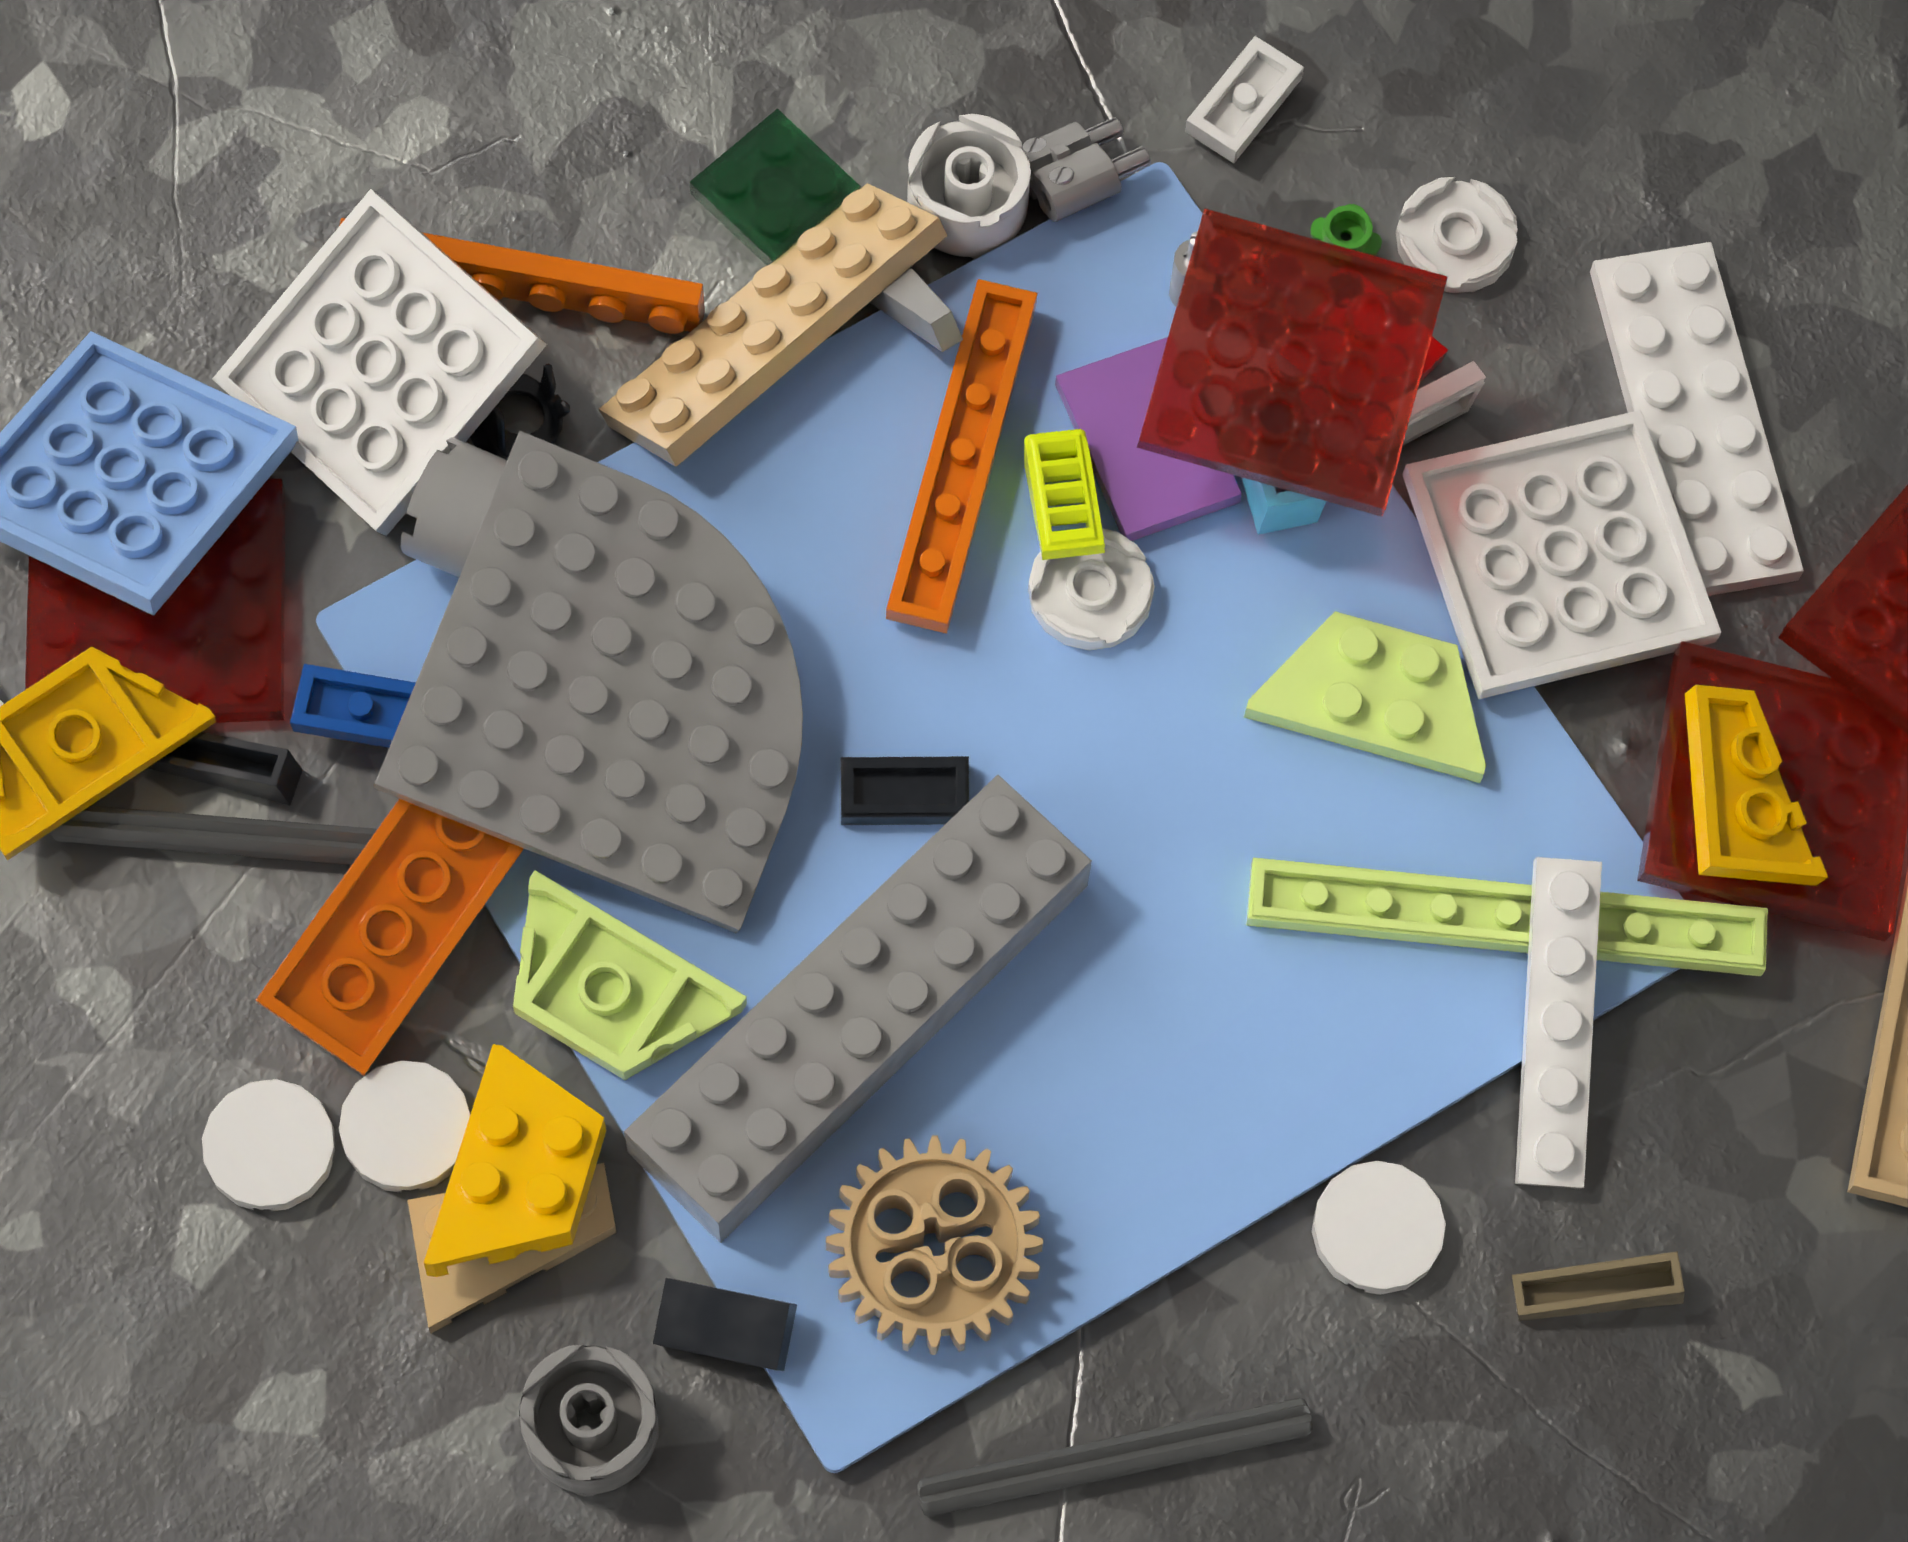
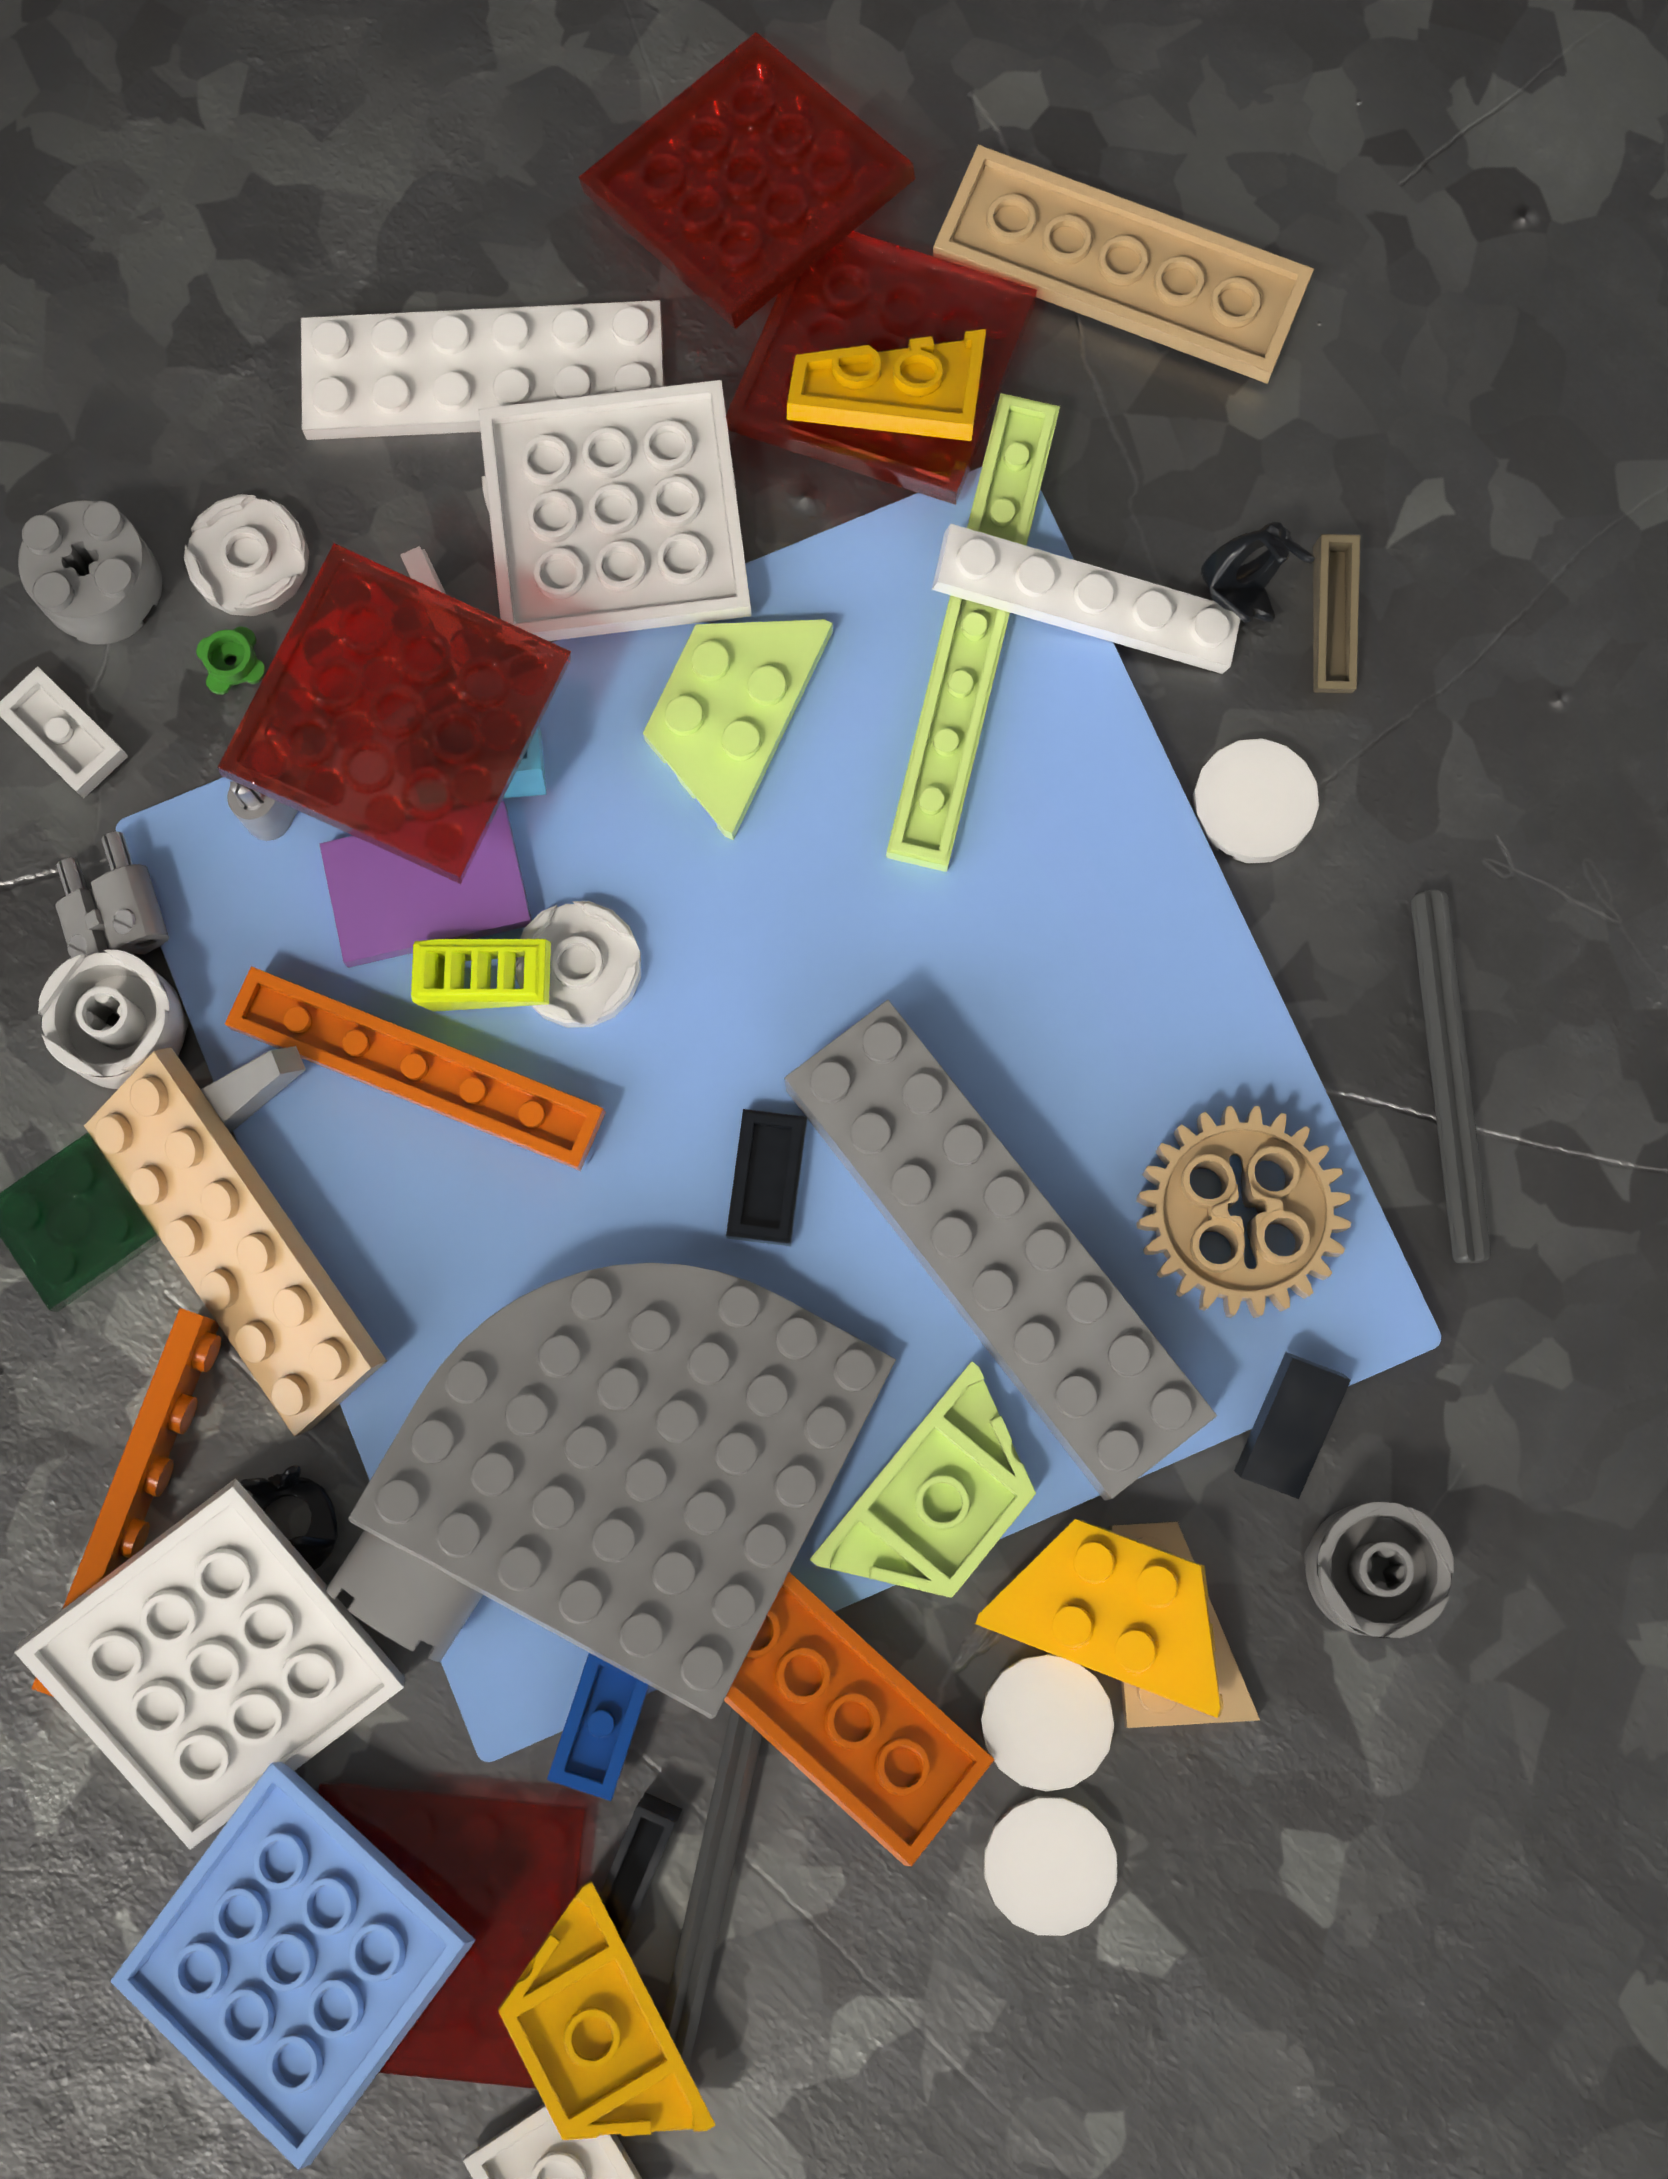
camera: 75 degrees left, 10 degrees up
none -> light grey brick [18,500,162,645]
none -> black piece [1201,522,1316,623]

